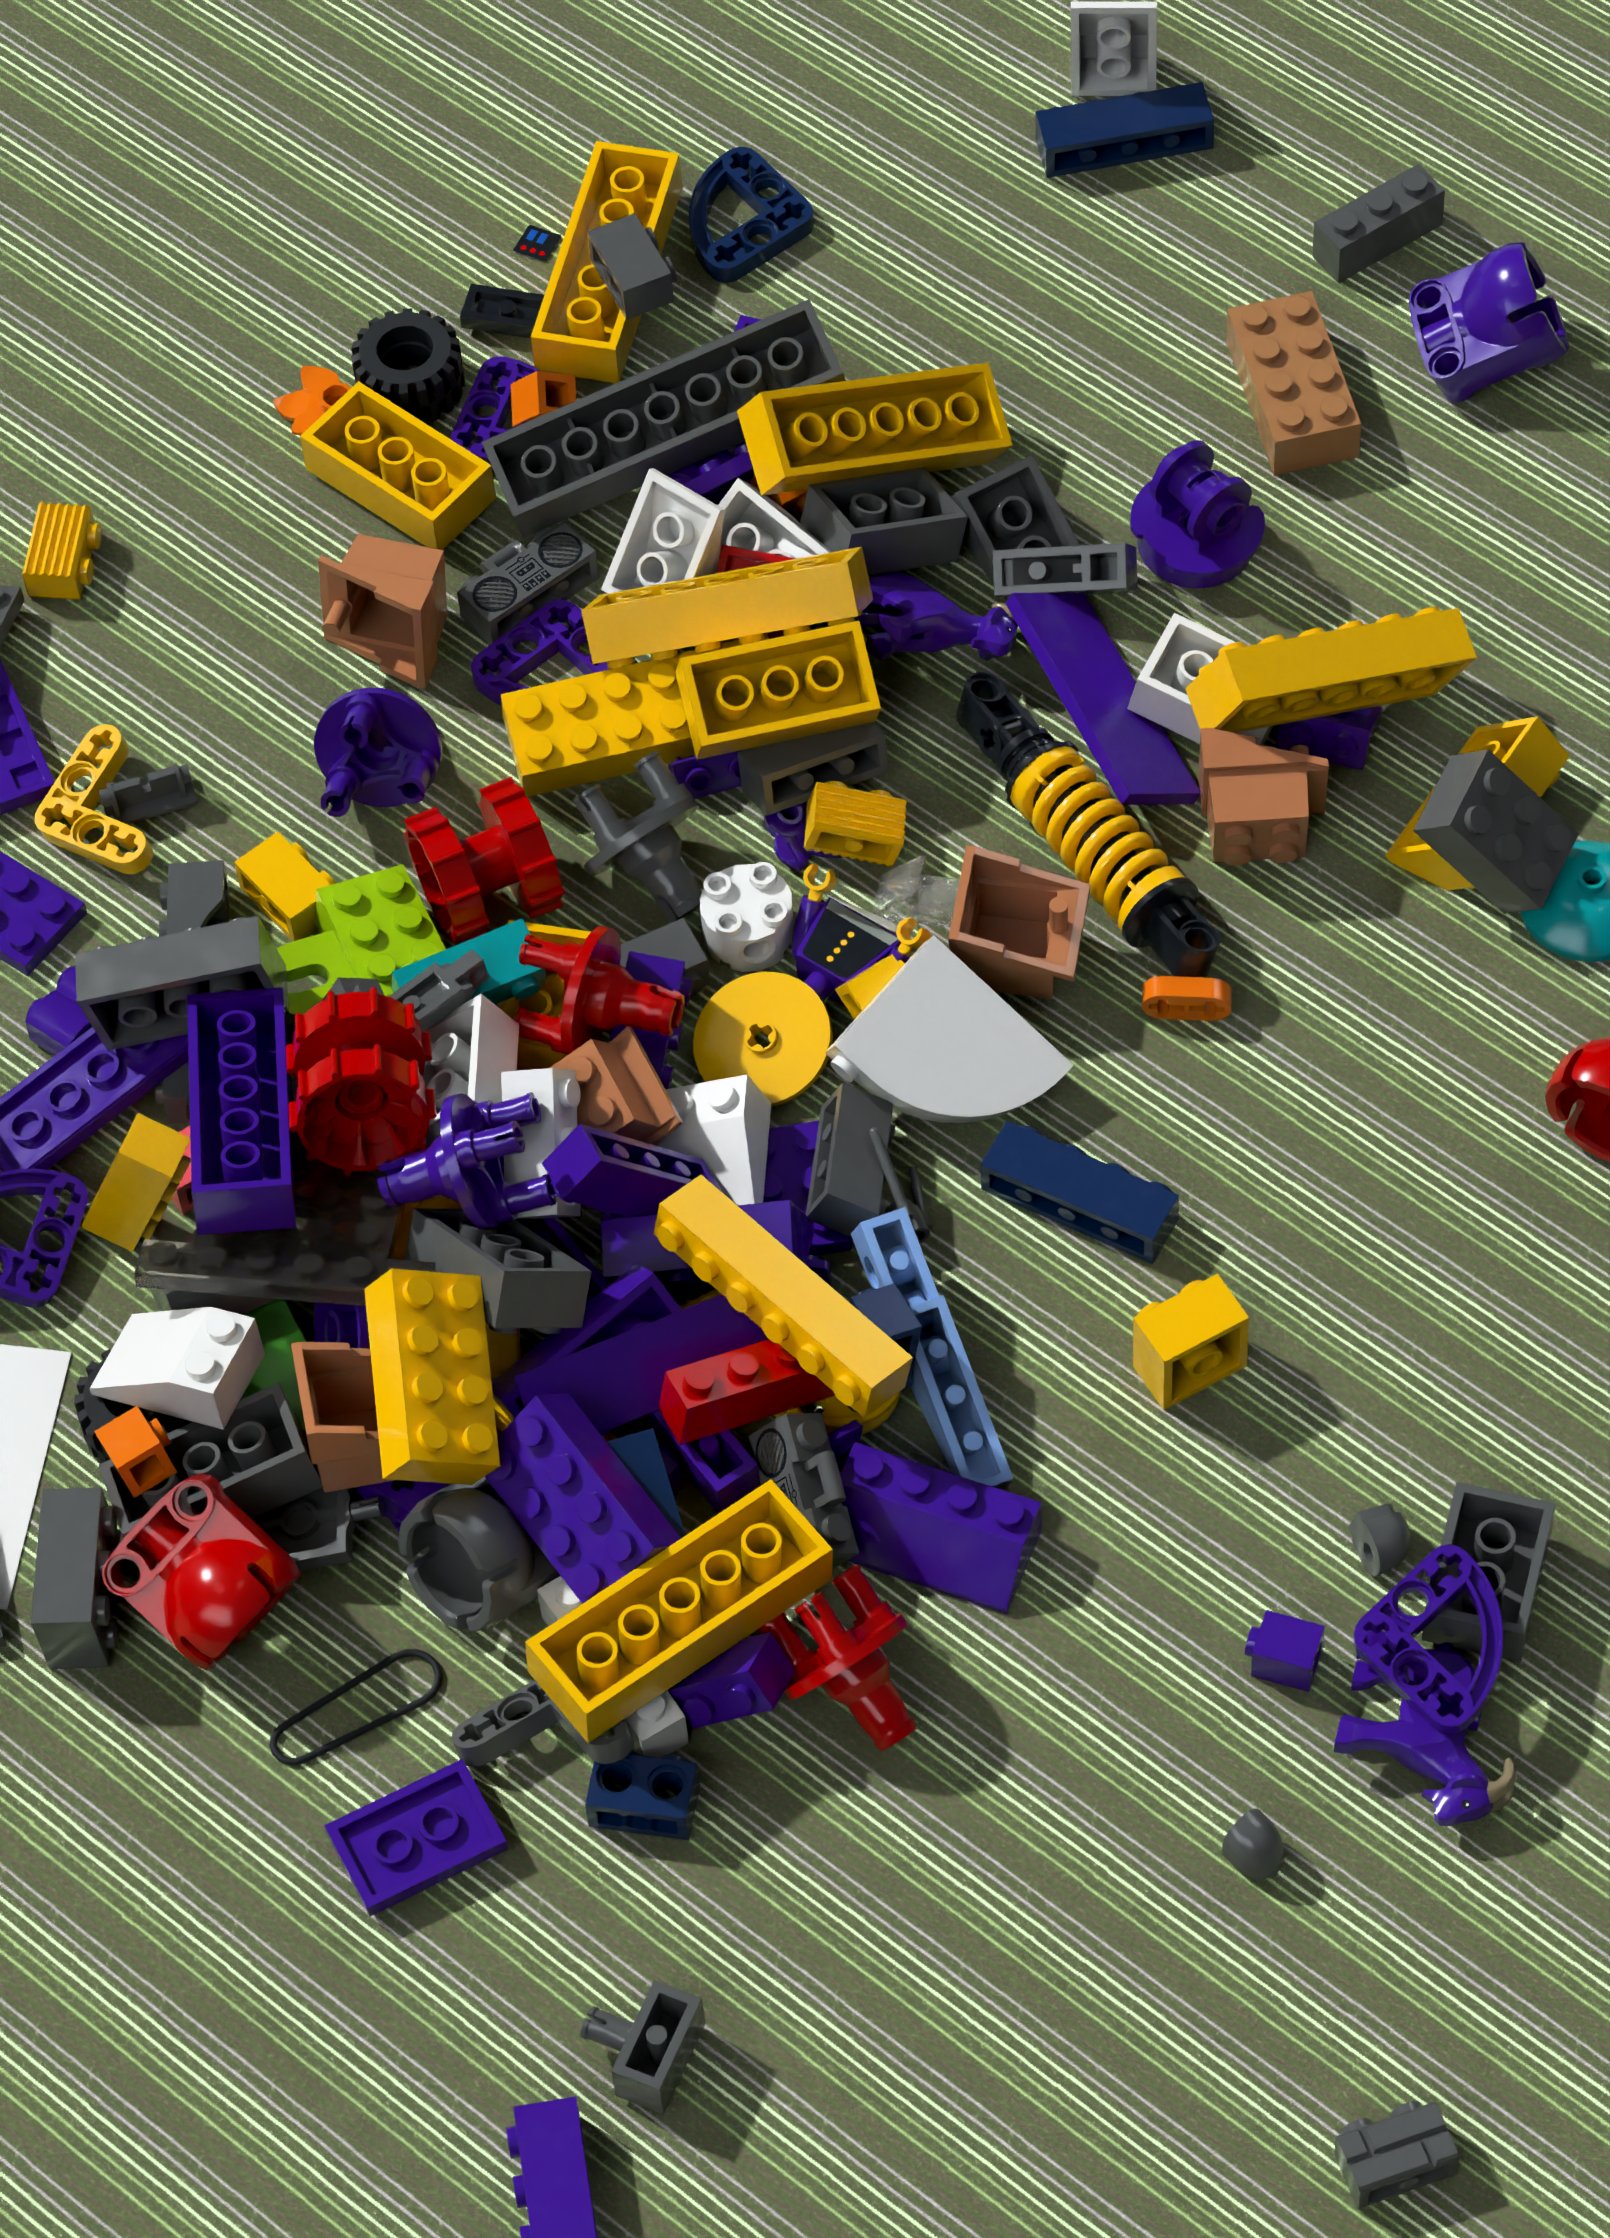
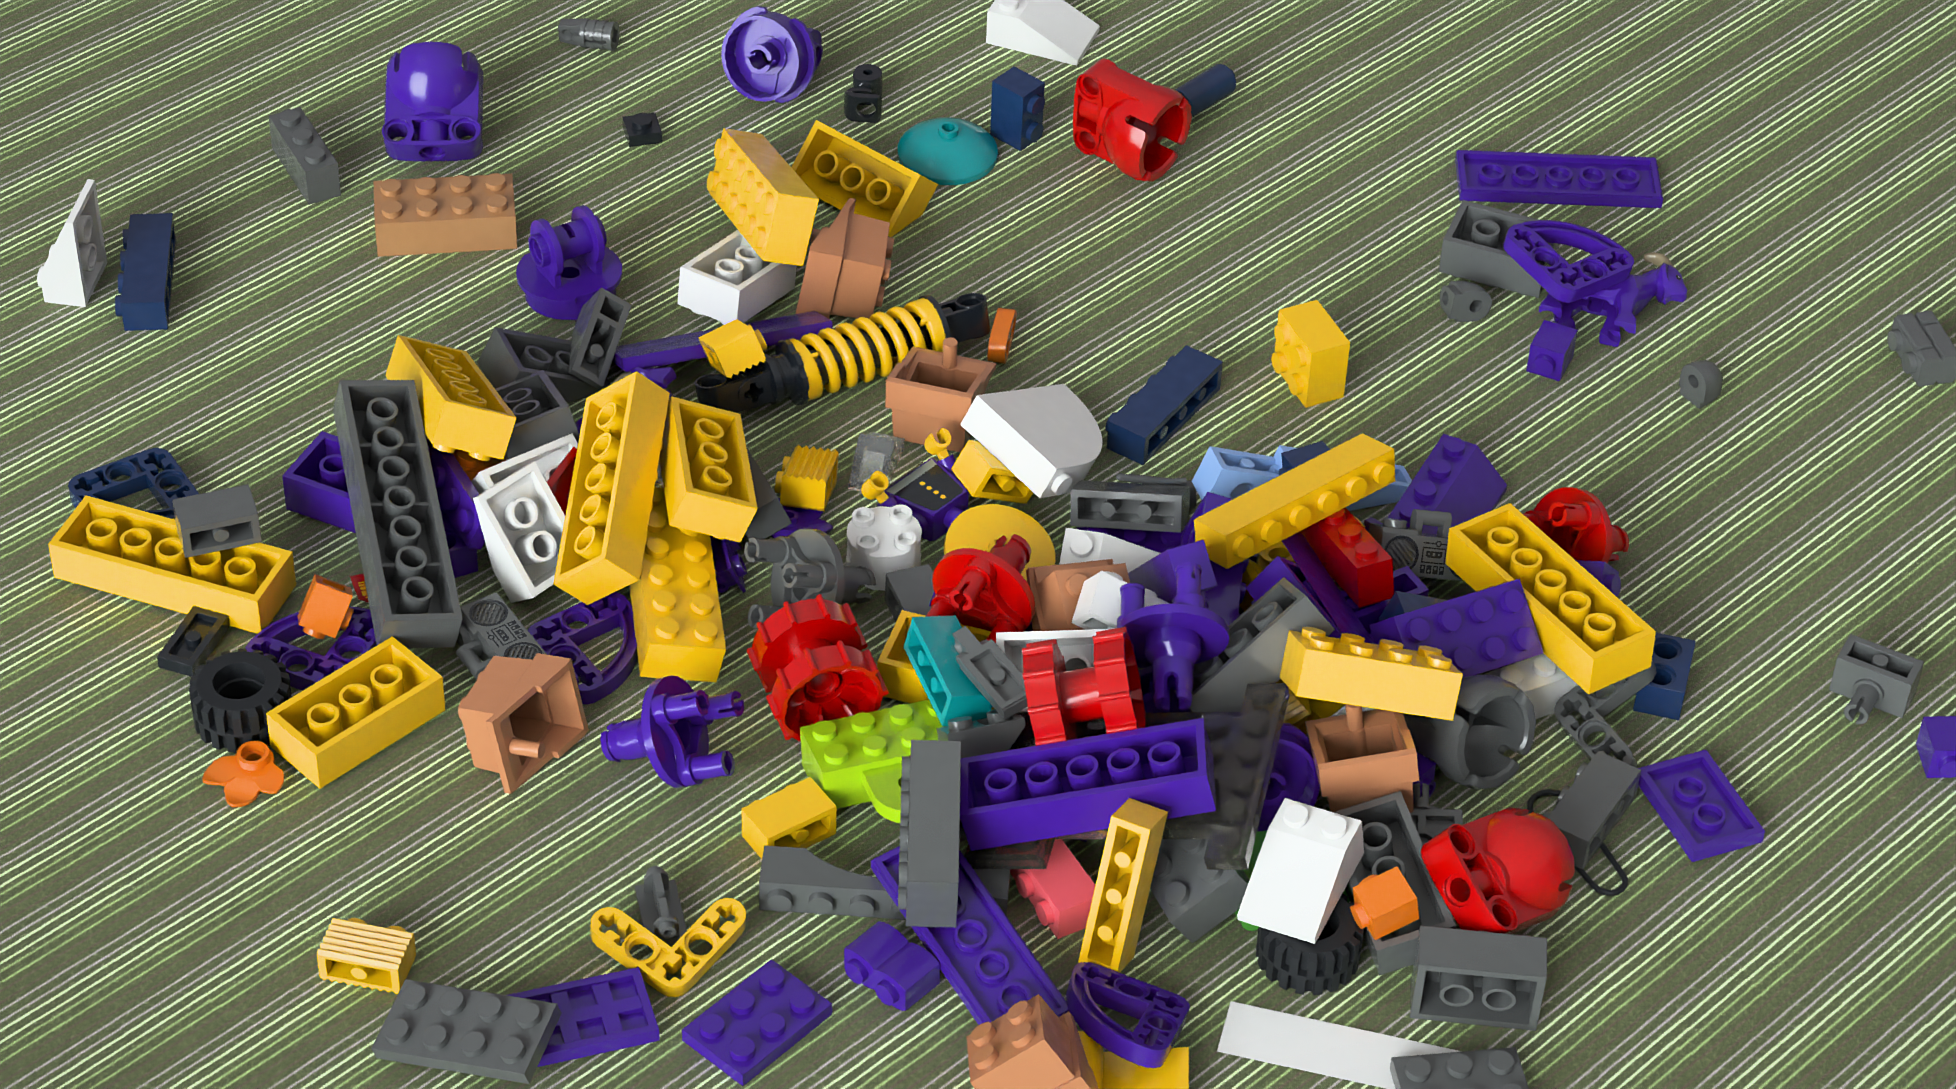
camera: 90 degrees left, 15 degrees down
black sticker [513,225,562,262] -> none
dark grey brick [1413,749,1579,914] -> none
none -> black plate [622,112,662,147]
none -> yellow brick [698,319,767,378]
none -> dark grey brick [1543,751,1641,870]

